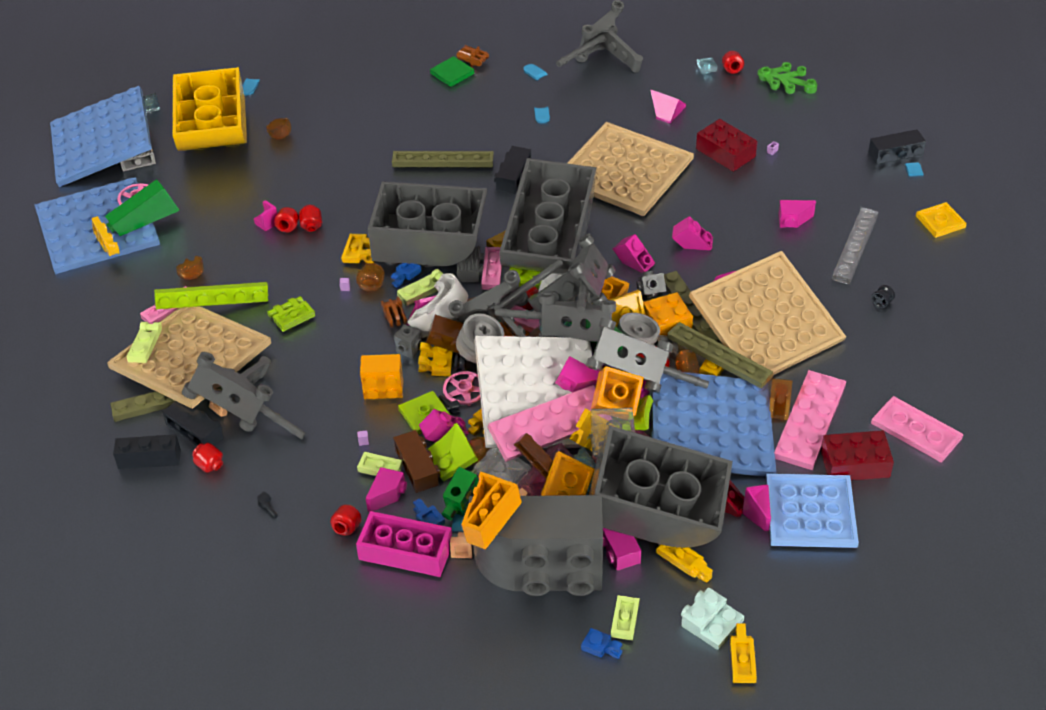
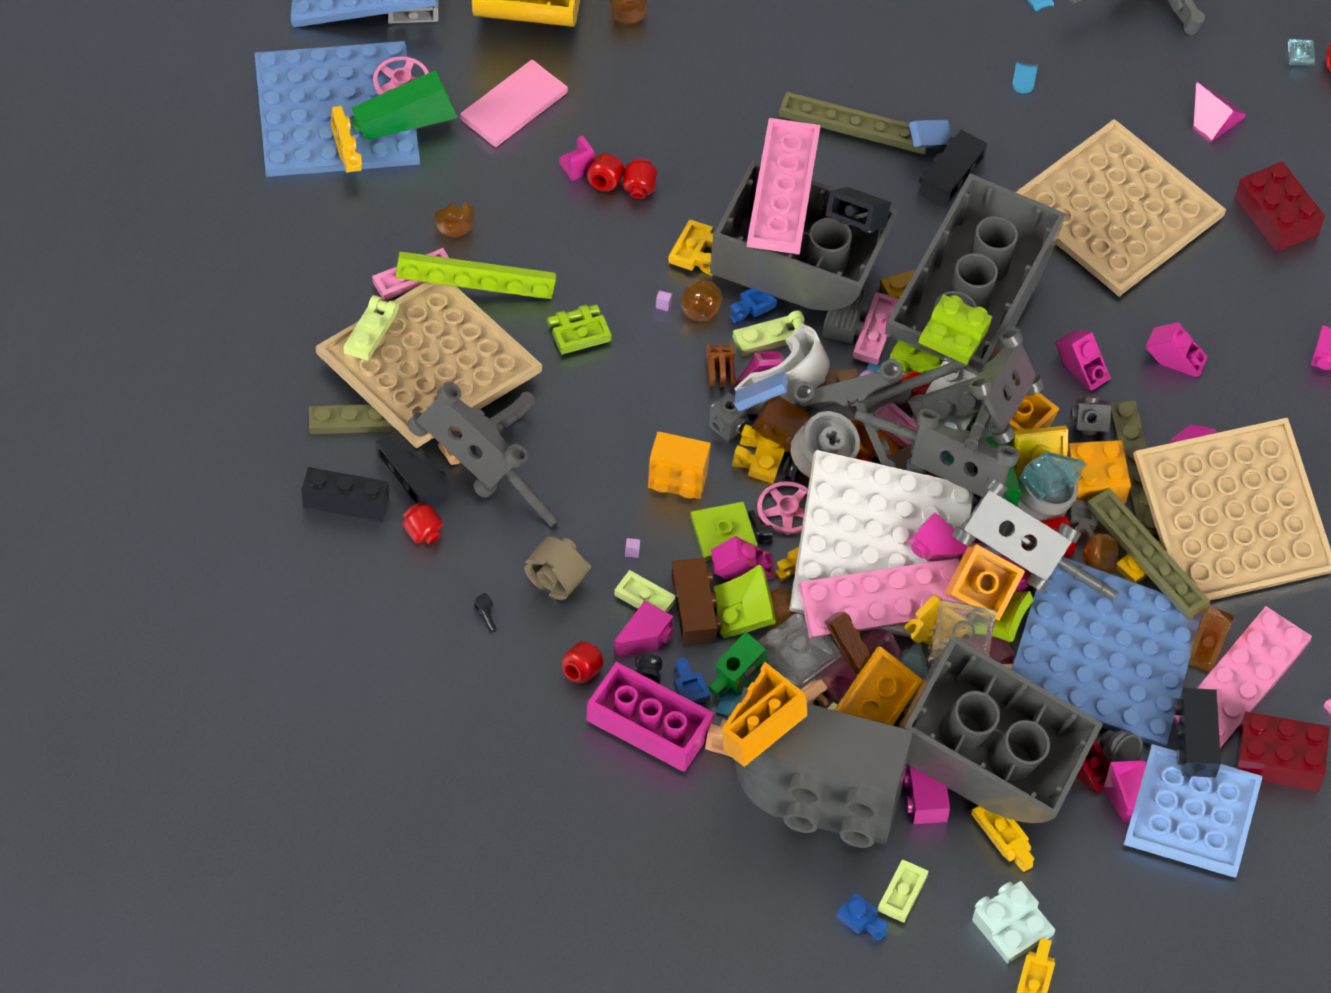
camera: 10 degrees right, 10 degrees up
none -> bright pink tile [460,60,568,147]
none -> dark tan brick [524,536,591,600]
none -> black wheel [635,654,663,684]
none -> medium blue tile [734,371,788,411]
none -> bright pink plate [747,118,821,254]
none -> black brick [826,187,891,233]
none -> medium blue tile [909,120,952,148]
none -> lime plate [918,294,992,365]
none -> clear light blue slope [1019,452,1086,502]
none -> dark grey piece [1099,730,1143,764]
none -> black brick [1174,688,1221,778]

